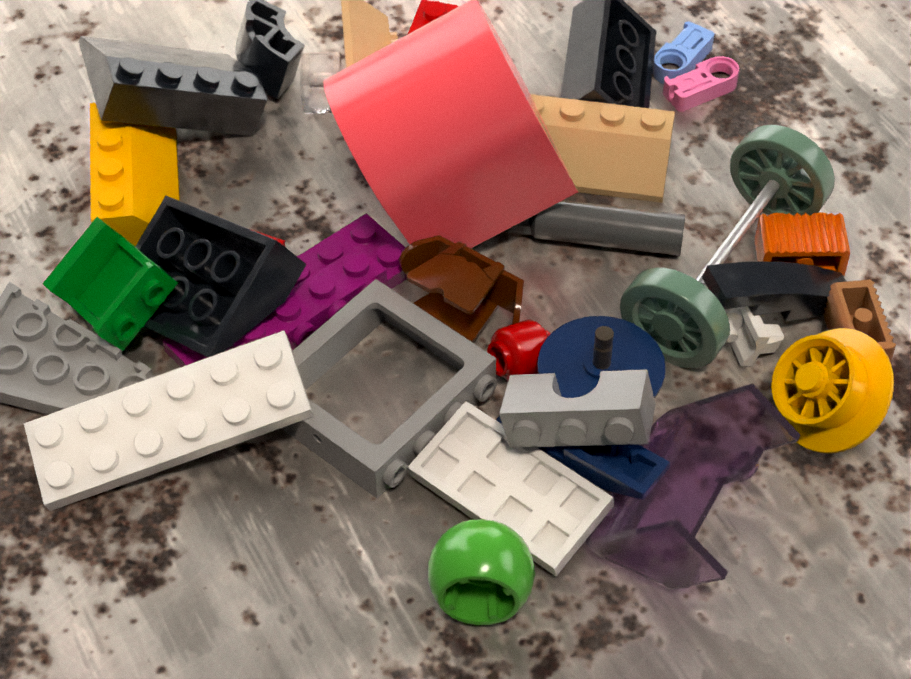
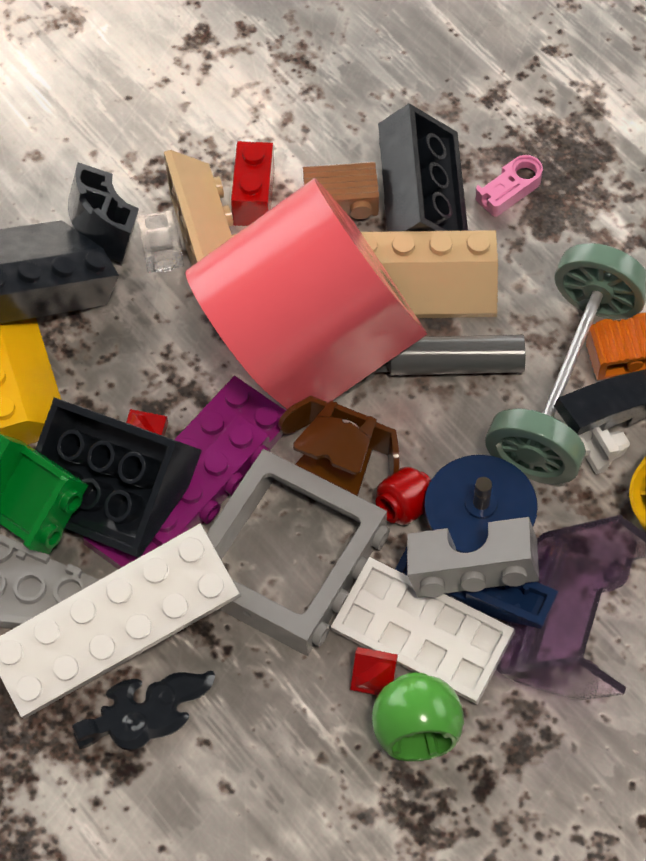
camera: 10 degrees left, 10 degrees up
light blue piece [653,22,714,84] -> none
none -> black piece [72,671,215,751]
none -> medium nougat brick [303,162,379,219]
none -> red tile [350,647,398,695]

